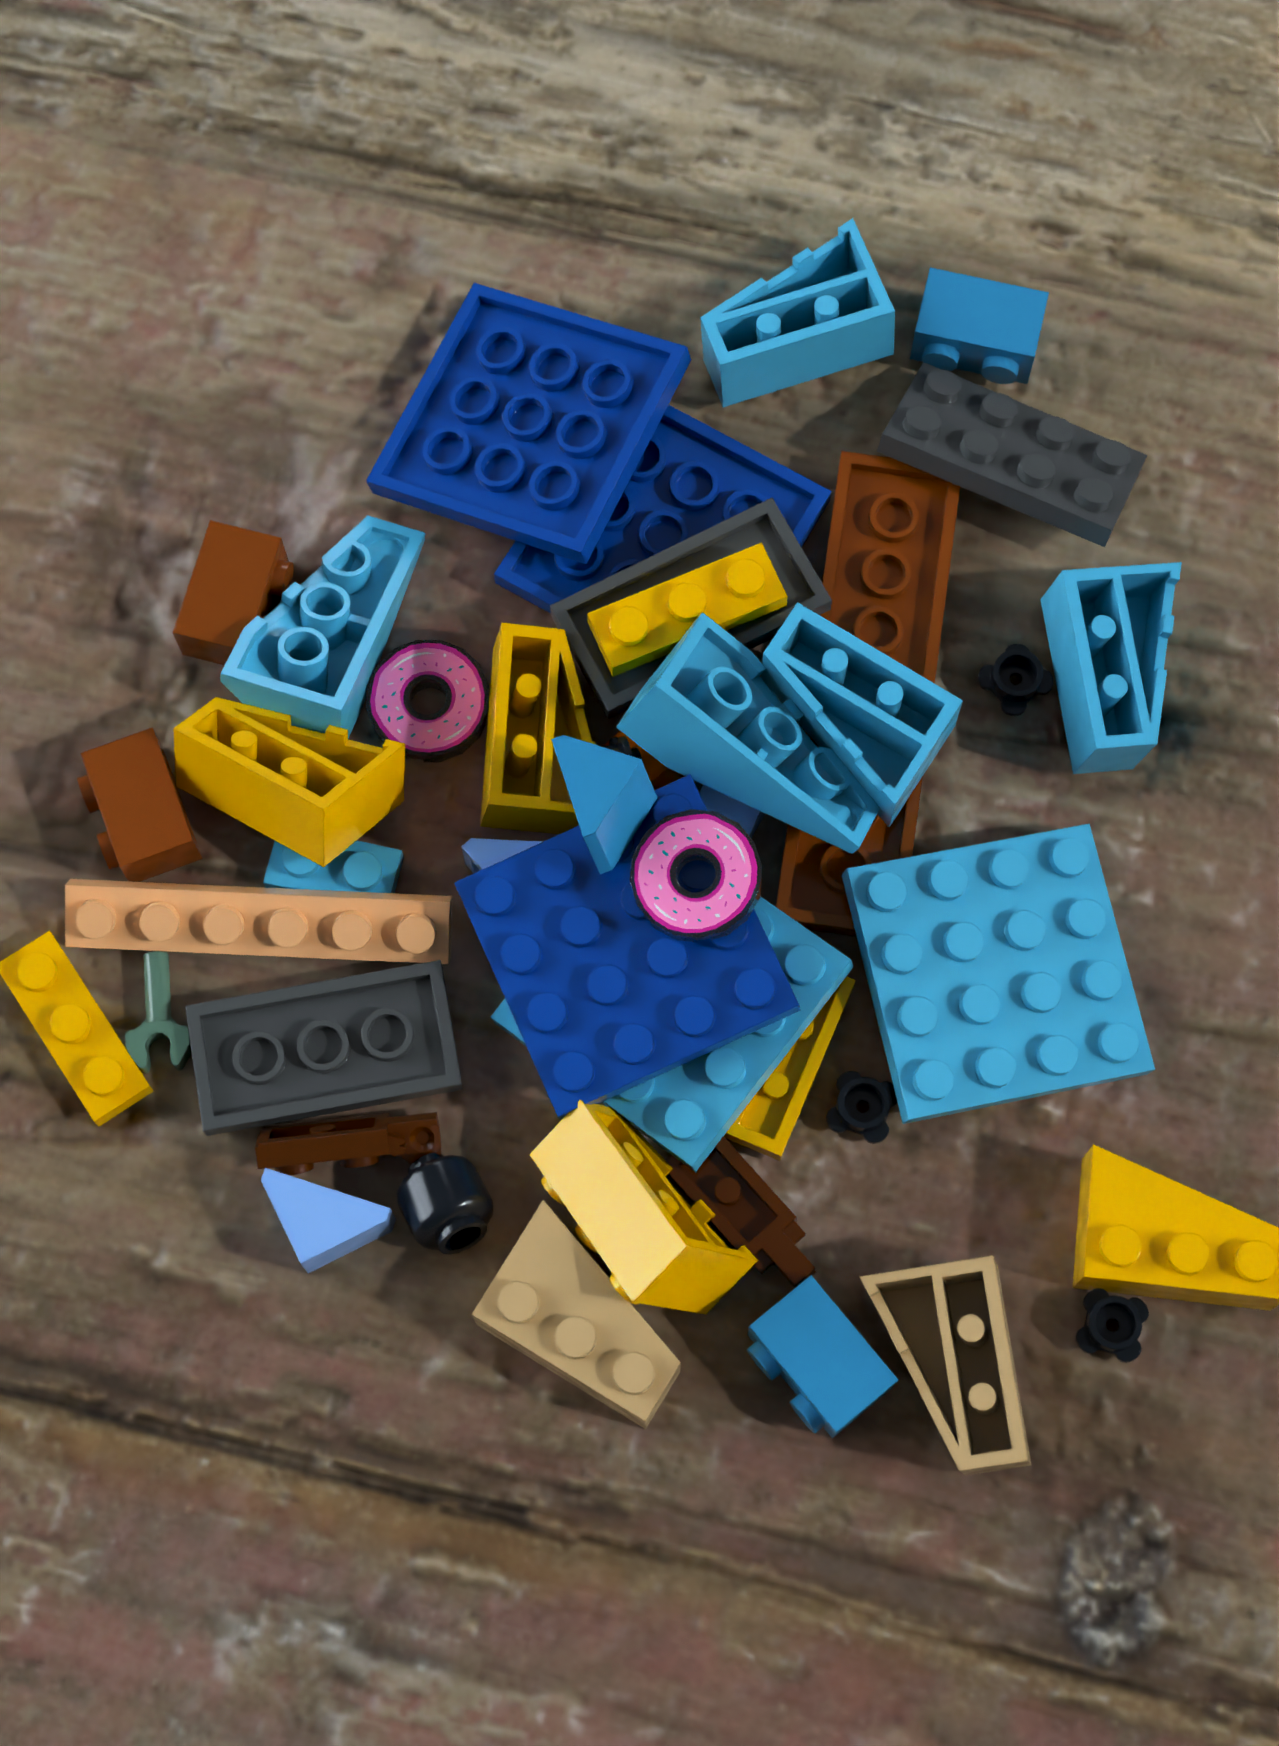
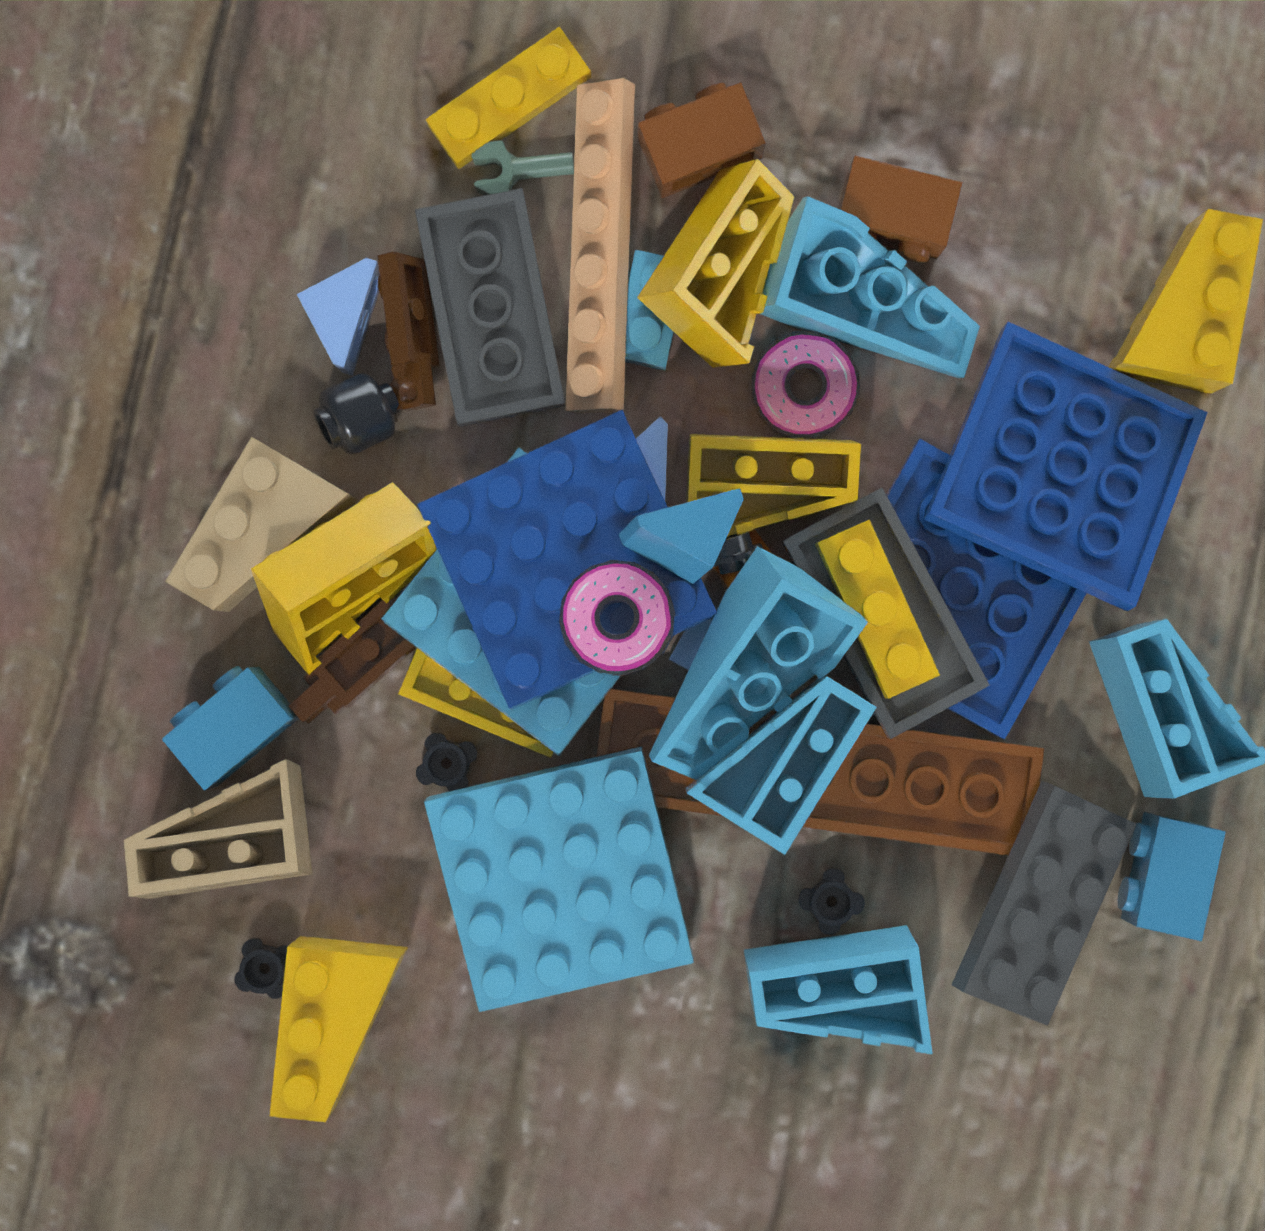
camera: 90 degrees right, 15 degrees up
none -> yellow wedge [1108,209,1263,394]

